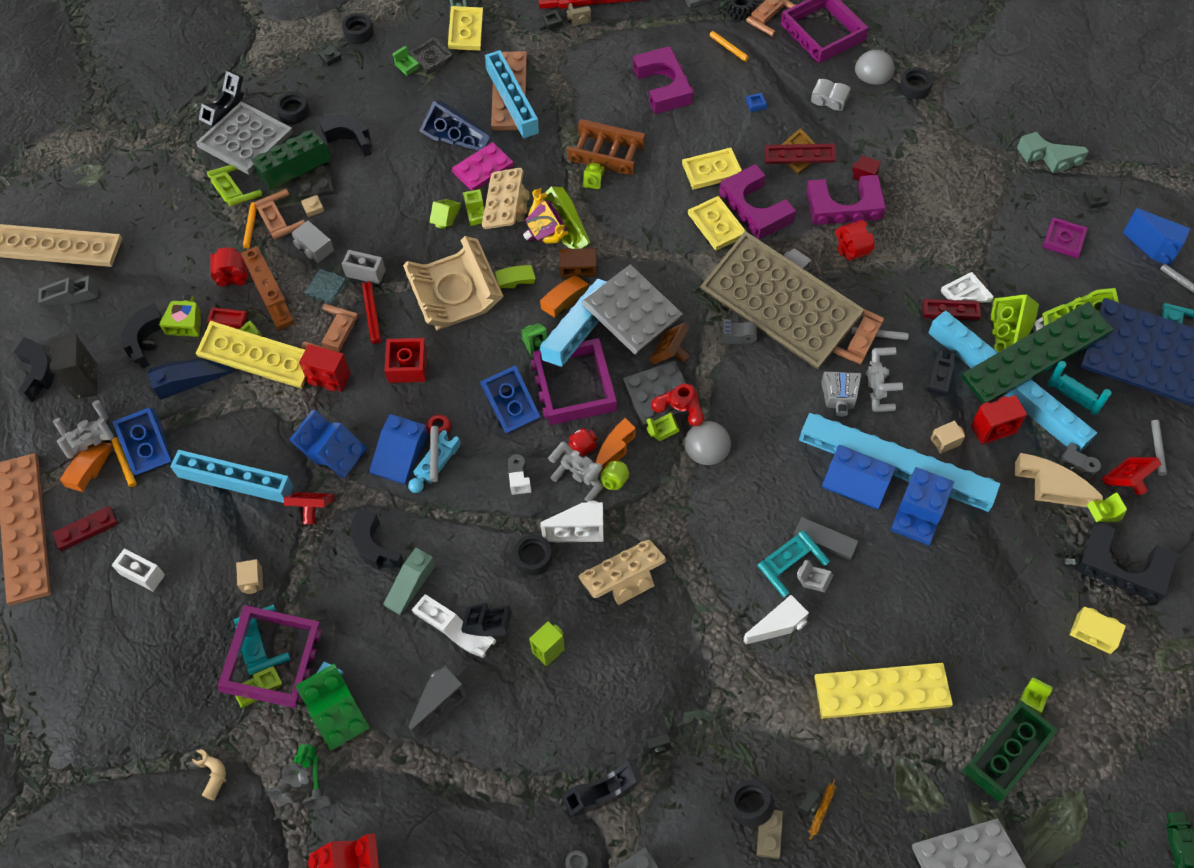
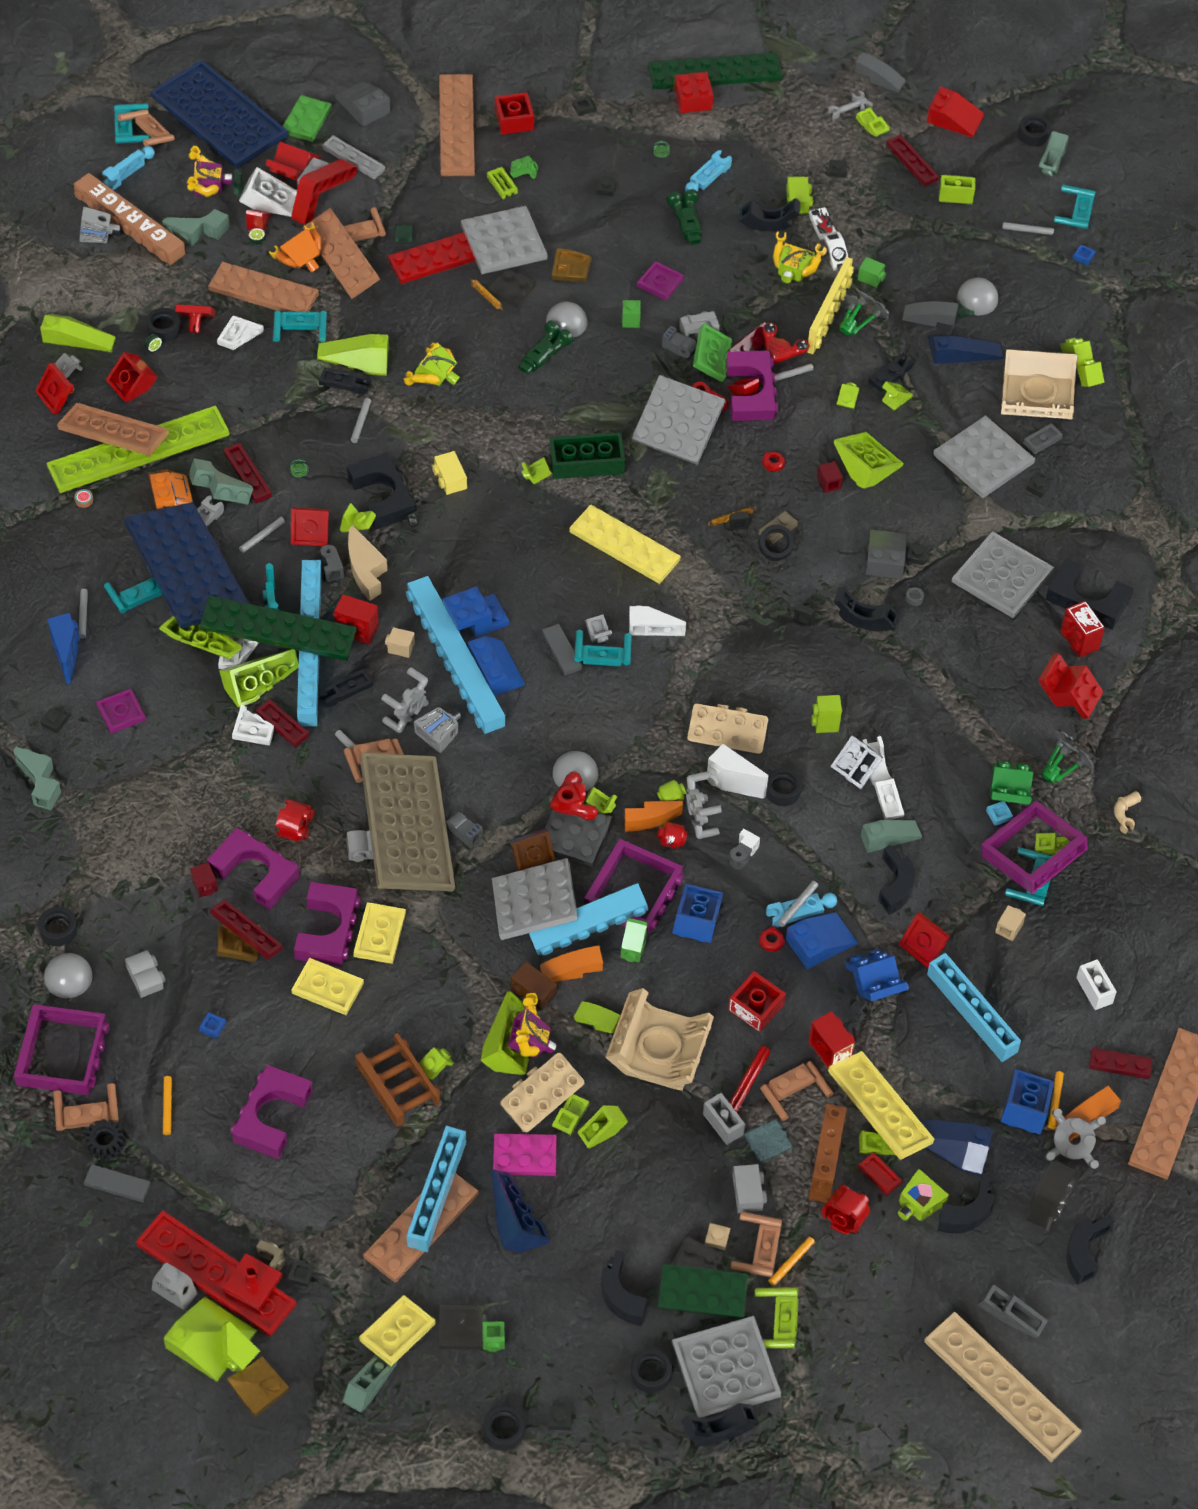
camera: 145 degrees left, 5 degrees down
dark grey slope [408,666,467,741] -> none

